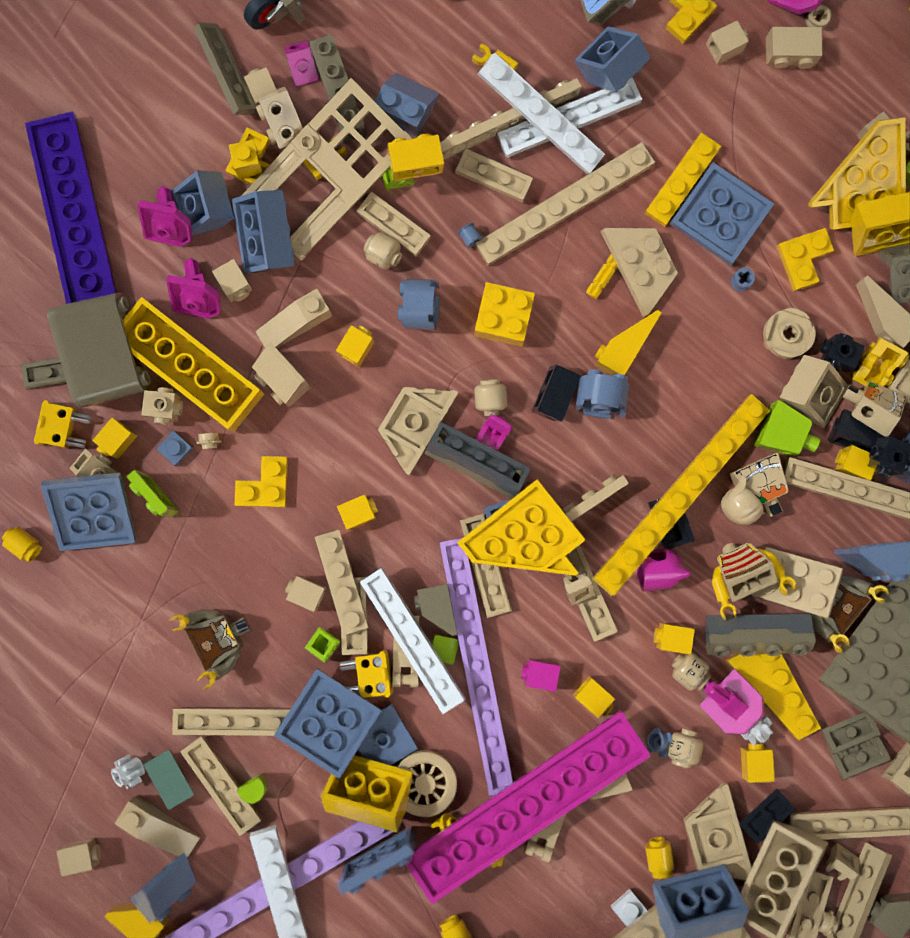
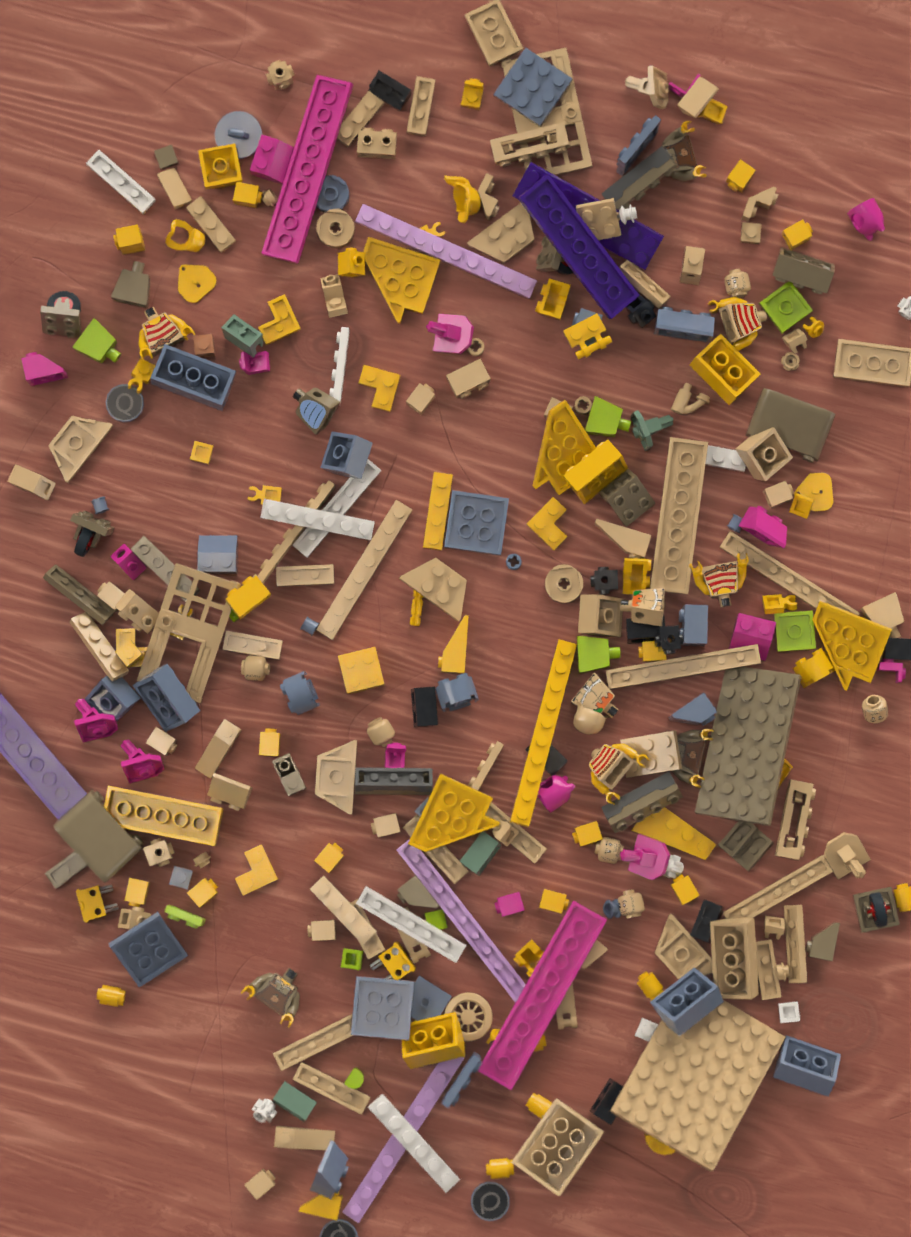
camera: 25 degrees left, 0 degrees up
none -> tan plate [69,612,129,682]
none -> yellow brick [187,878,218,908]
none -> dark tan slope [272,753,306,797]
none -> tan brick [371,813,401,838]
none -> sand green hinge [460,831,502,876]
none -> yellow cylinder [513,939,544,977]

